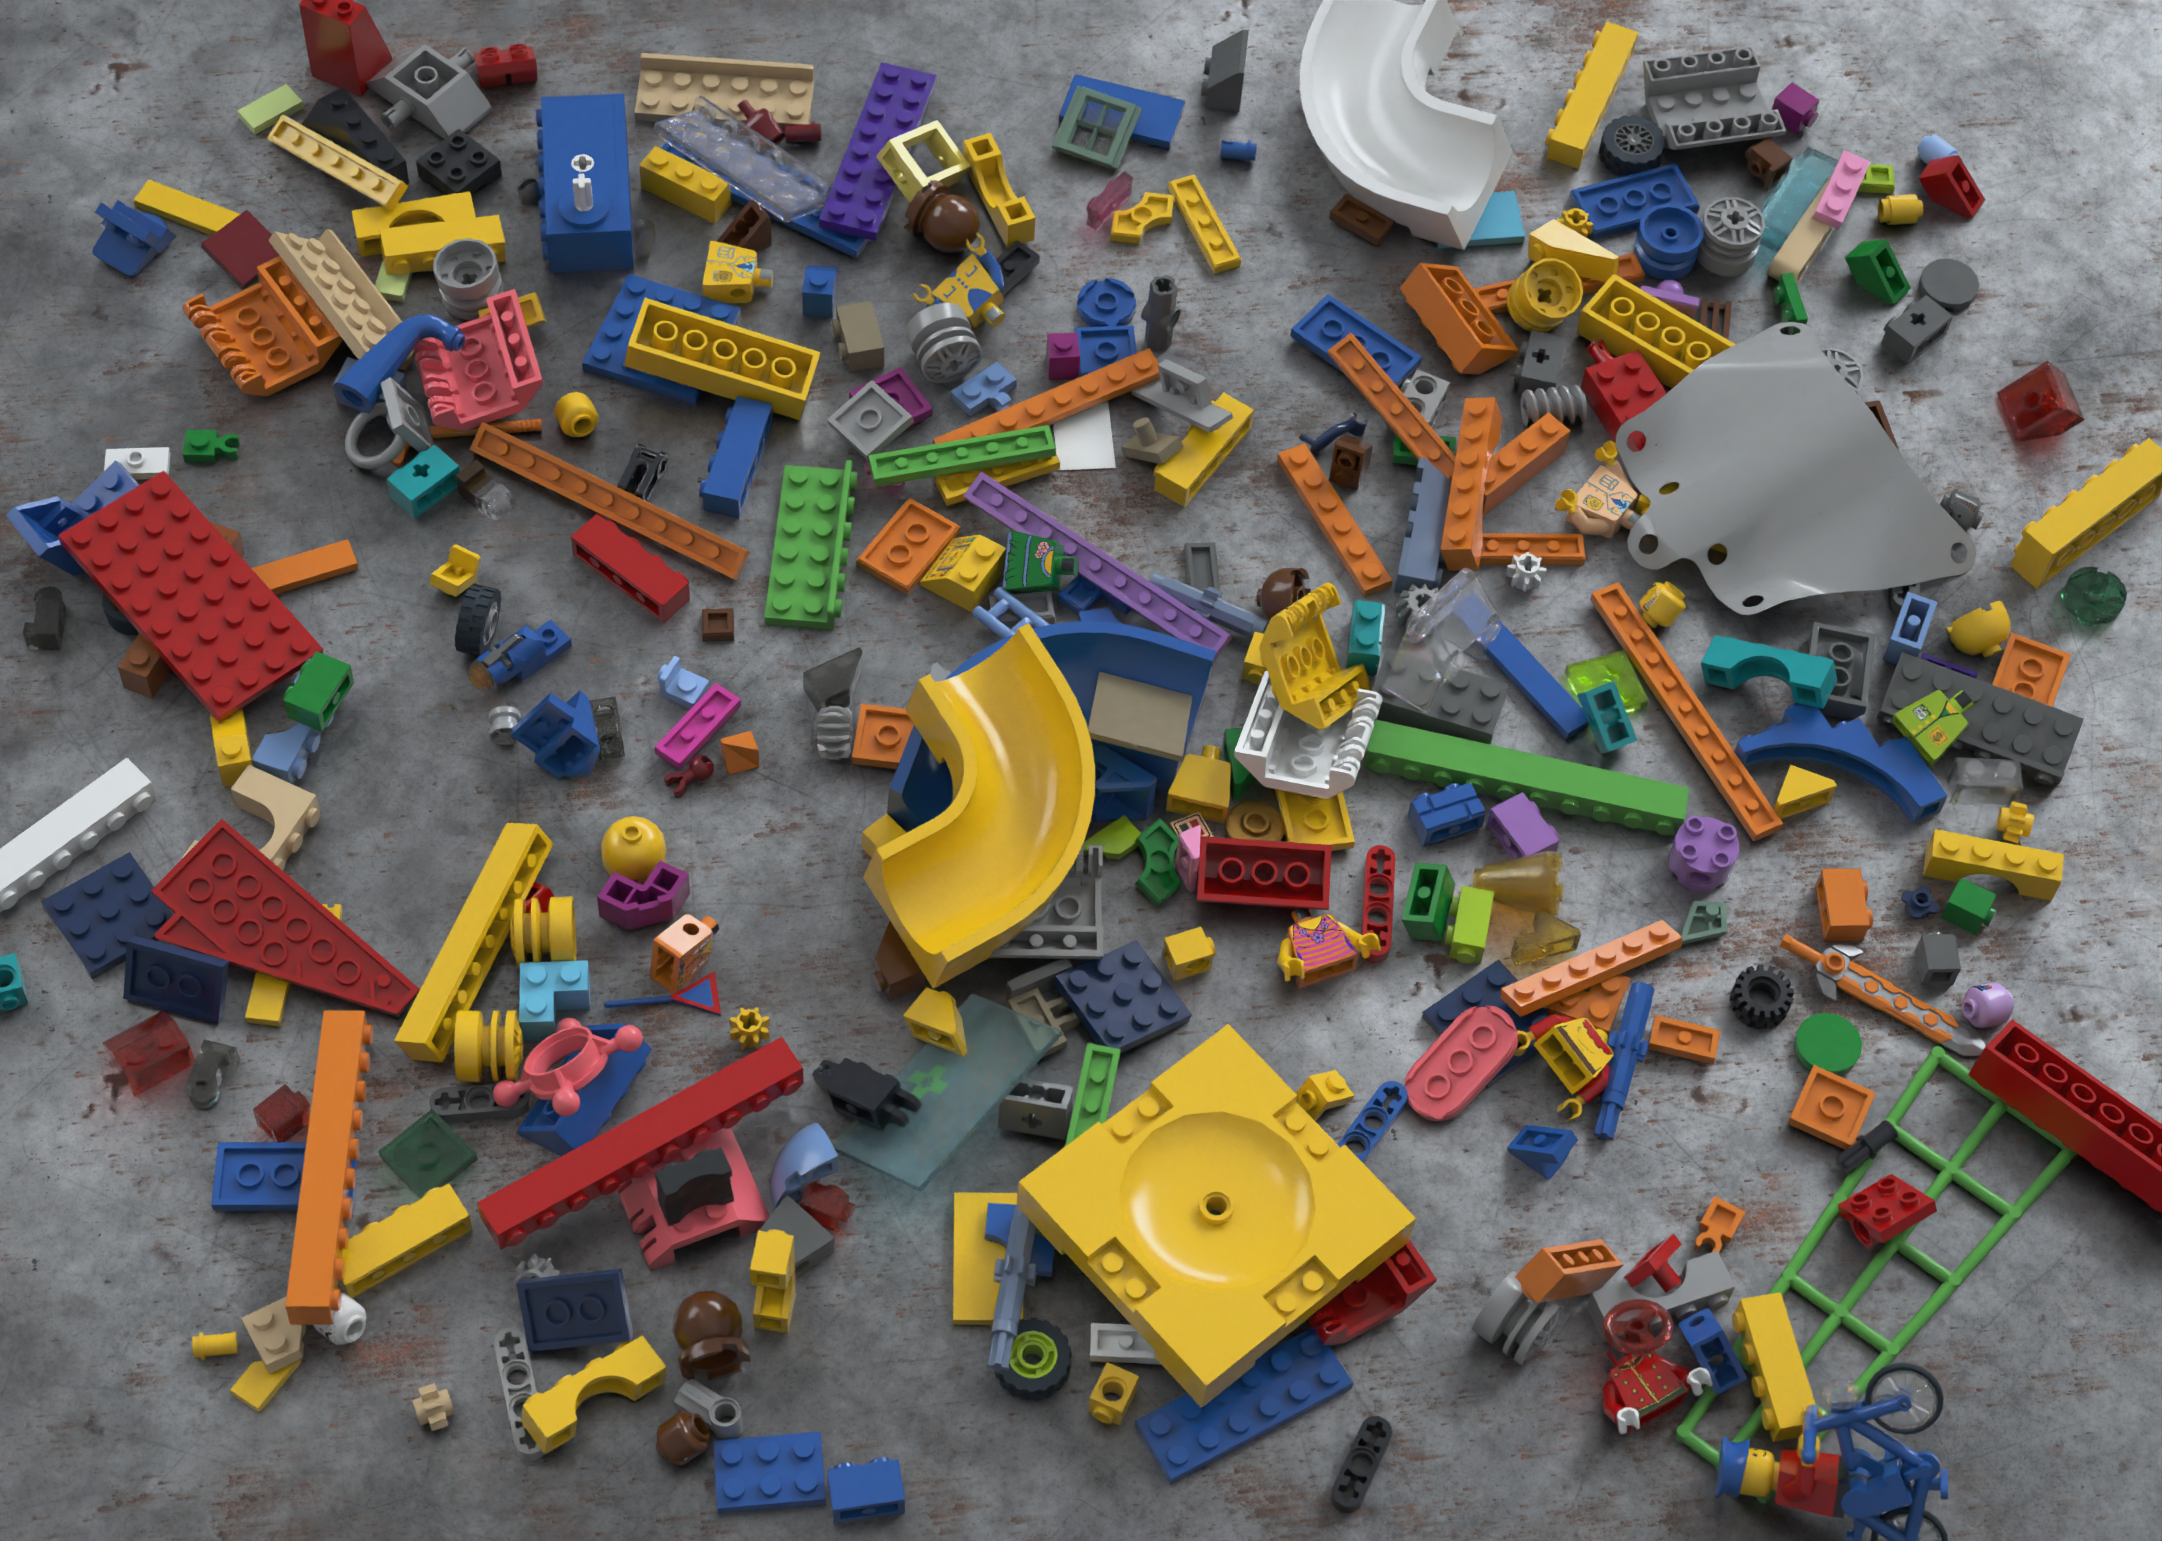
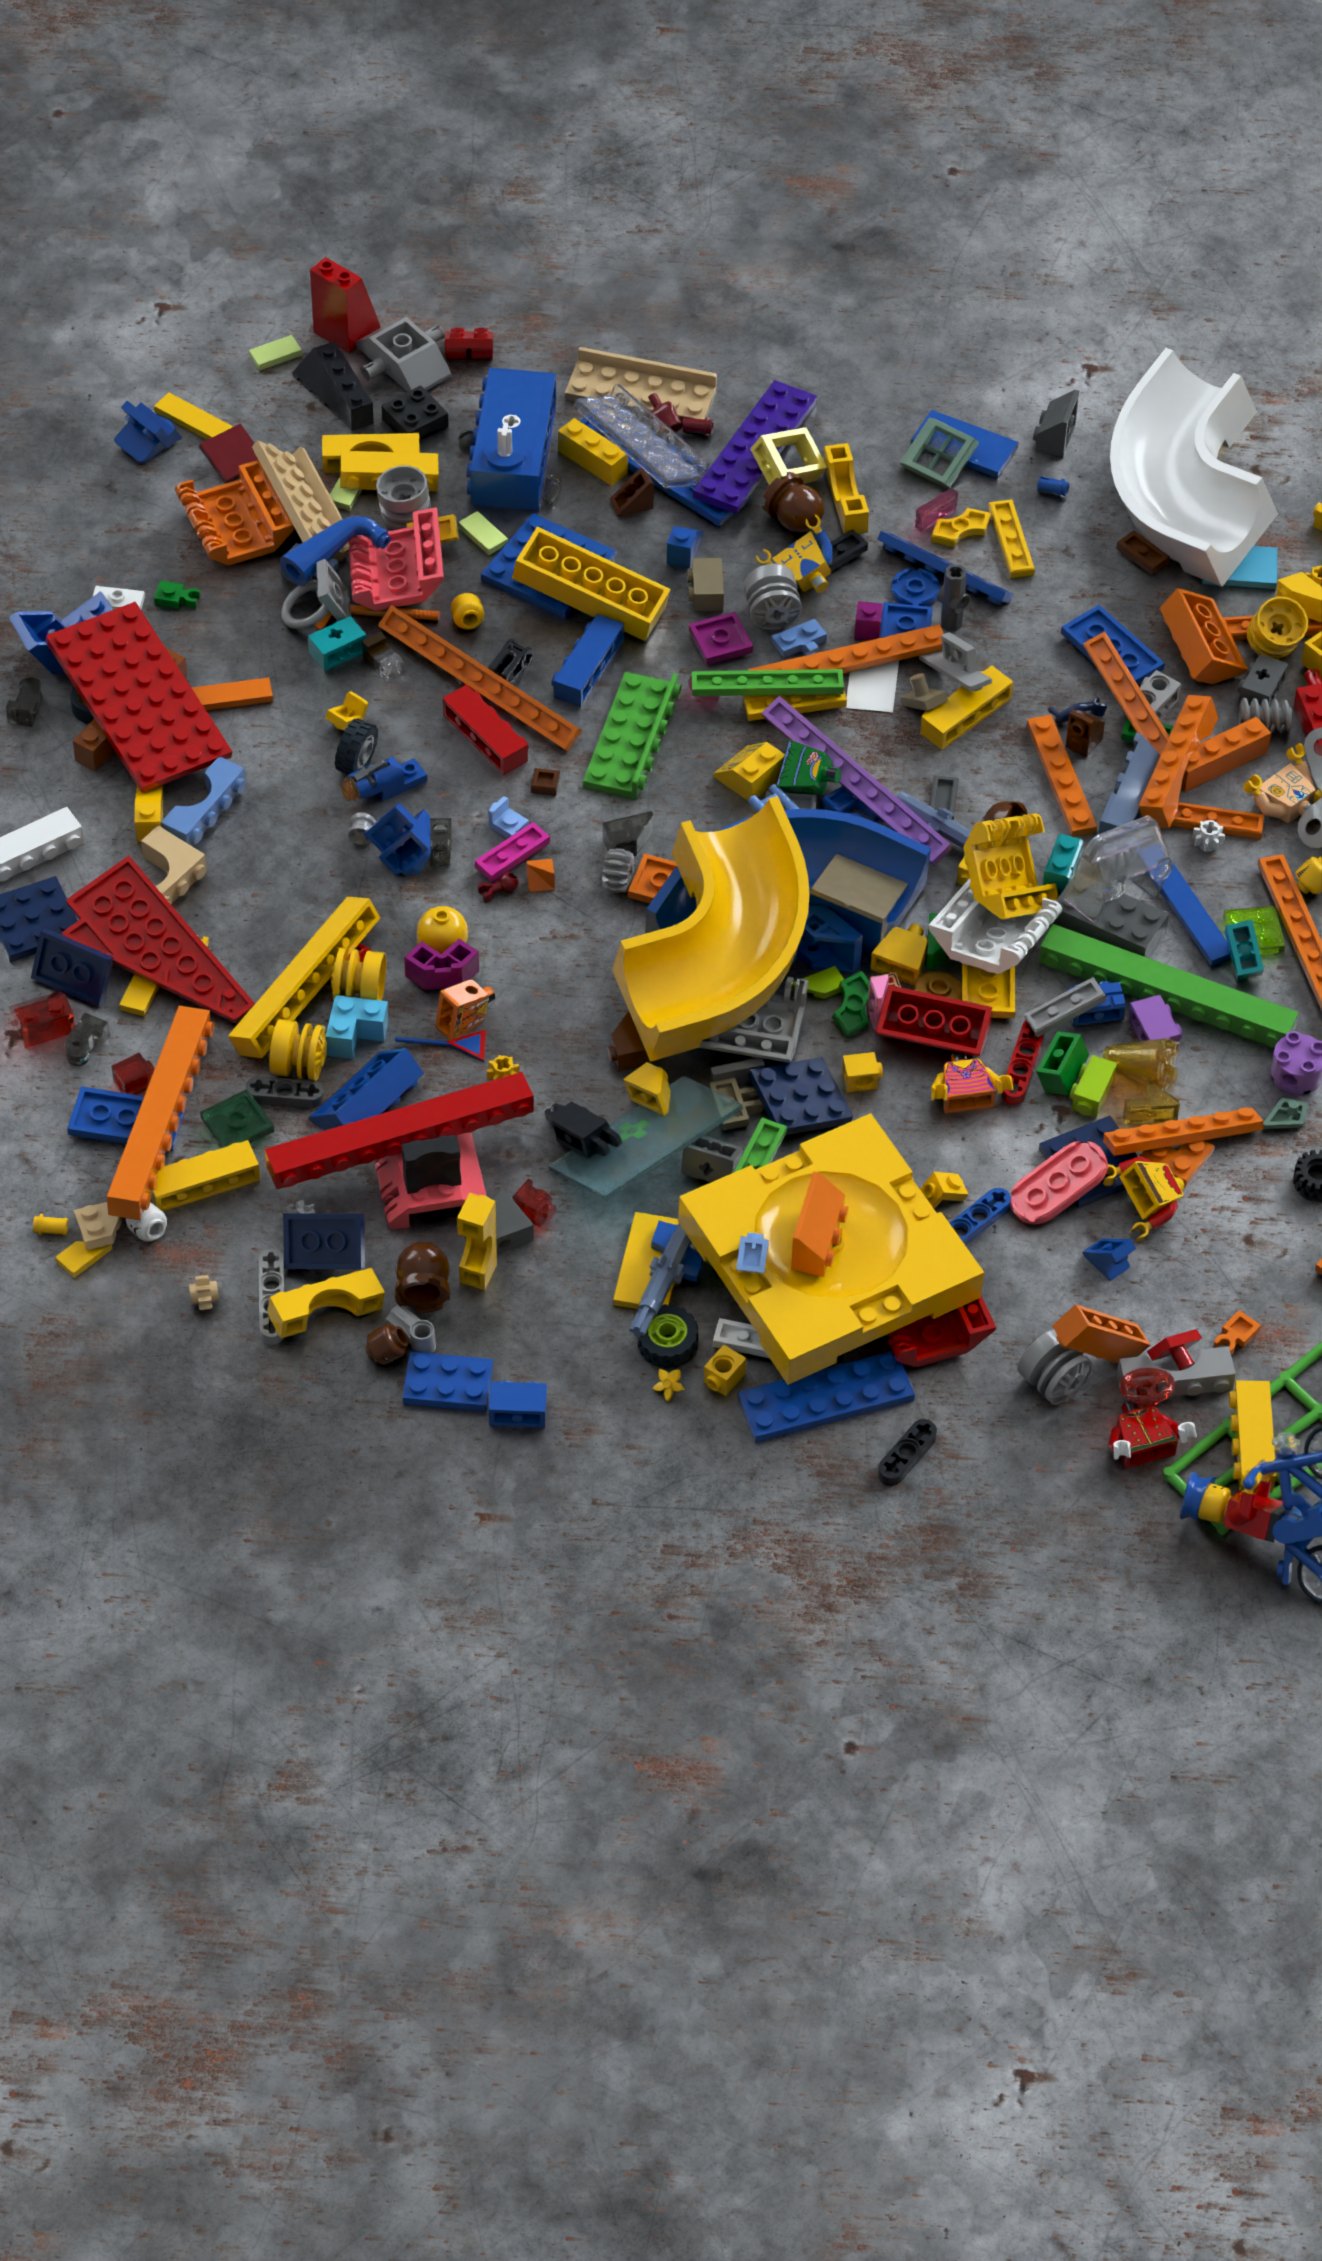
camera: 15 degrees right, 5 degrees down
yellow tile [267,114,408,211] -> none
green brick [283,651,354,732] -> none
coral piece [493,1018,643,1116] -> none
yellow torso [702,241,773,304] -> none
medium blue brick [770,1122,839,1210] -> none
light grey plate [827,380,914,461] -> none
orange tile [856,497,960,595] -> none
blue piece [1594,982,1655,1141] -> none
orange plate [1648,1014,1721,1065] -> none
blue torso [1678,1309,1748,1395] -> none
none -> yellowish green tile [458,511,508,555]
none -> yellow plant [652,1369,685,1402]
none -> light blue bracket [736,1233,769,1274]
none -> orange slope [791,1171,849,1277]
none -> blue plate [877,531,1014,605]
none -> light grey tile [1024,977,1107,1038]

